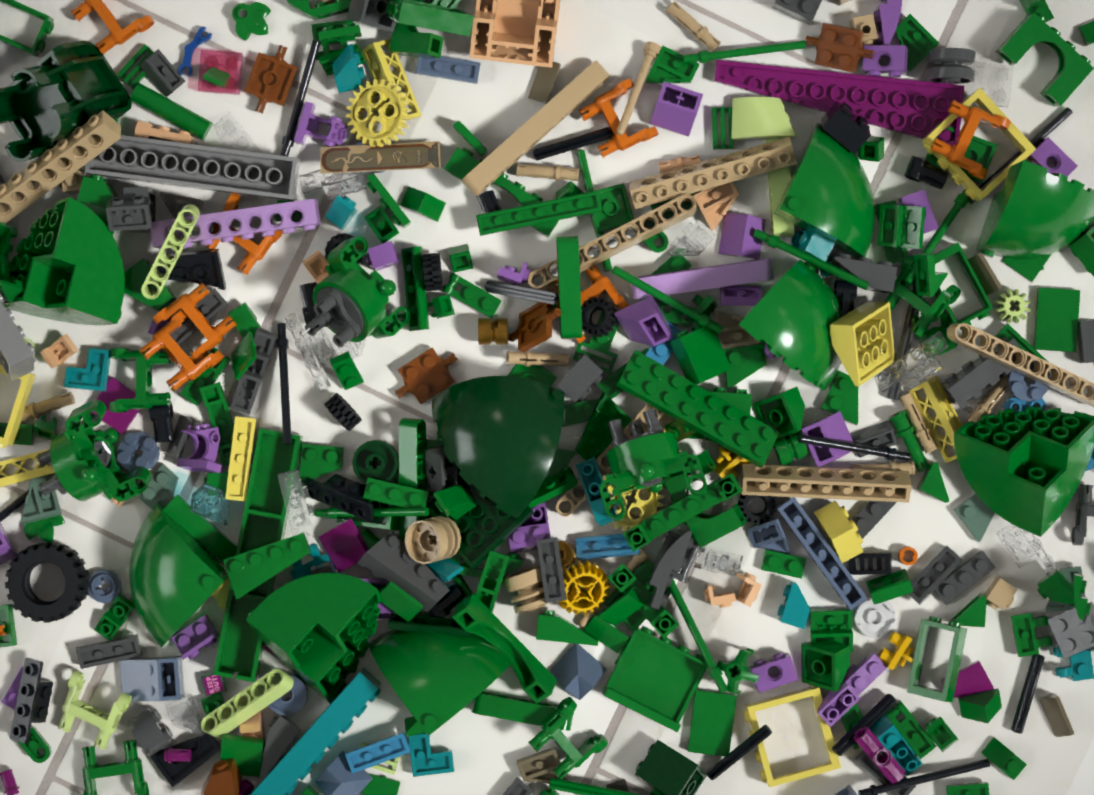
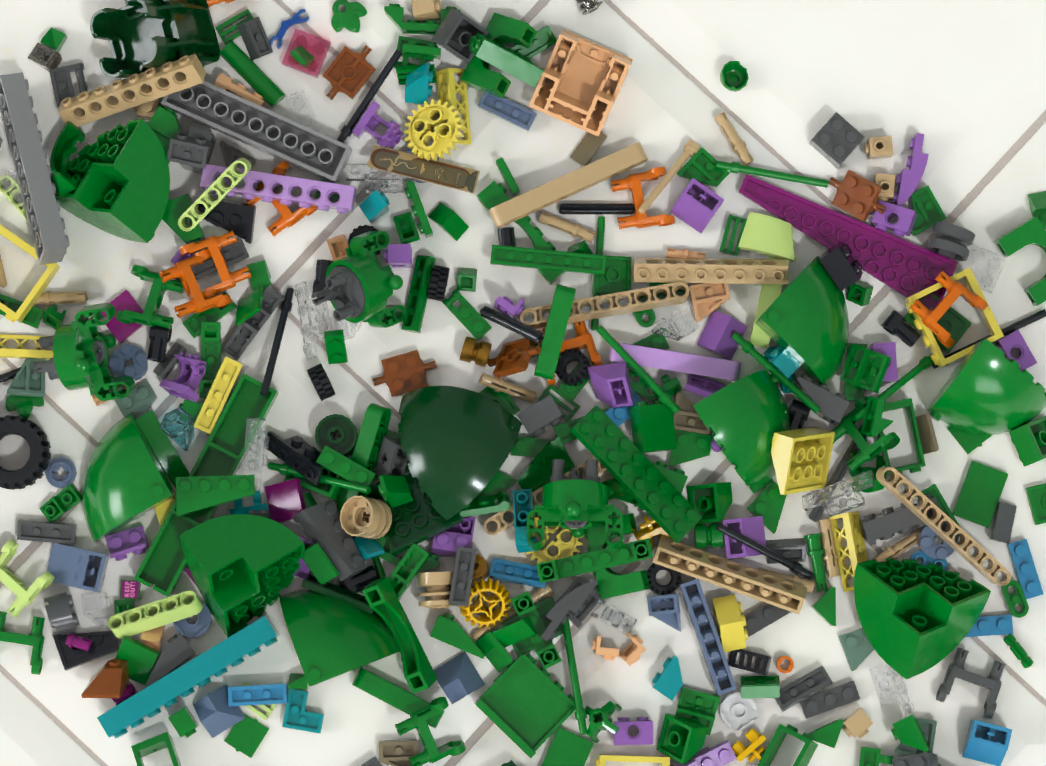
camera: 10 degrees right, 5 degrees down
light nougat bracket [40,334,79,368] -> none
teal plate [64,348,111,392] -> none
green wing [299,444,344,484] -> none
green tile [428,295,455,319] -> none
green plate [761,549,806,579] -> none
yellowish green gear [995,289,1031,324] -> none
green slope [1073,573,1091,620] -> none

